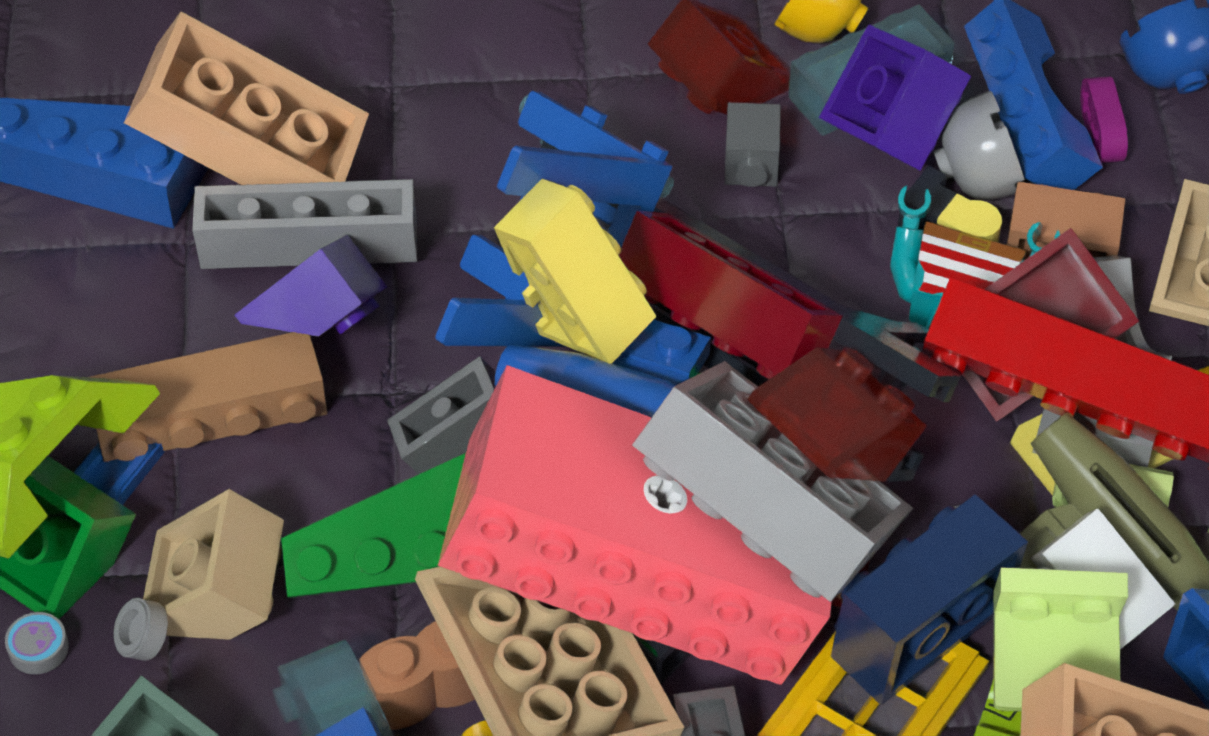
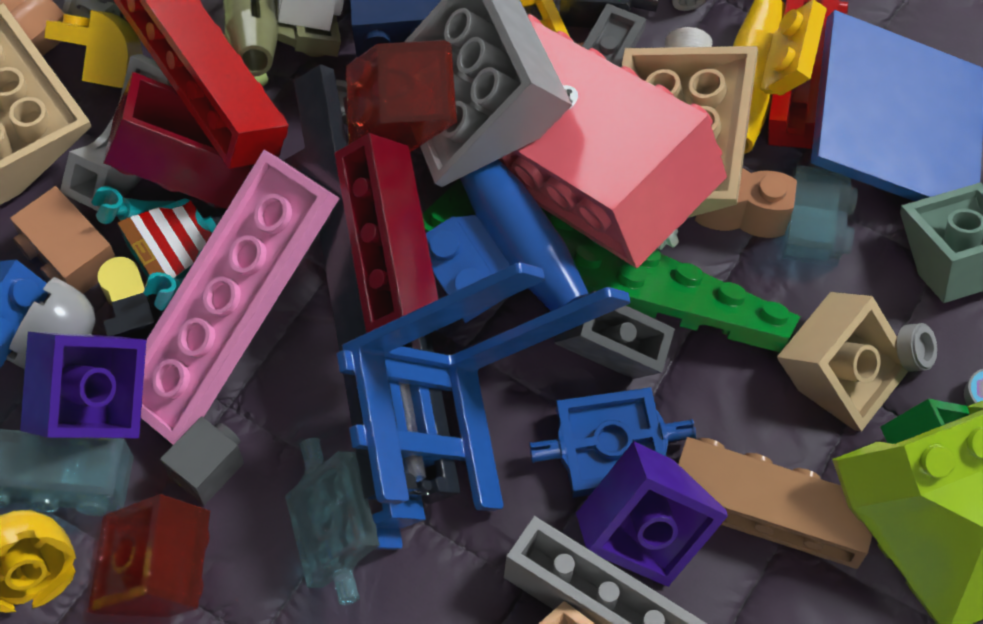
camera: 145 degrees left, 10 degrees up
light yellow wedge [494,179,656,364] -> none
none -> bright pink plate [141,150,340,445]
none -> blue plate [529,387,696,498]

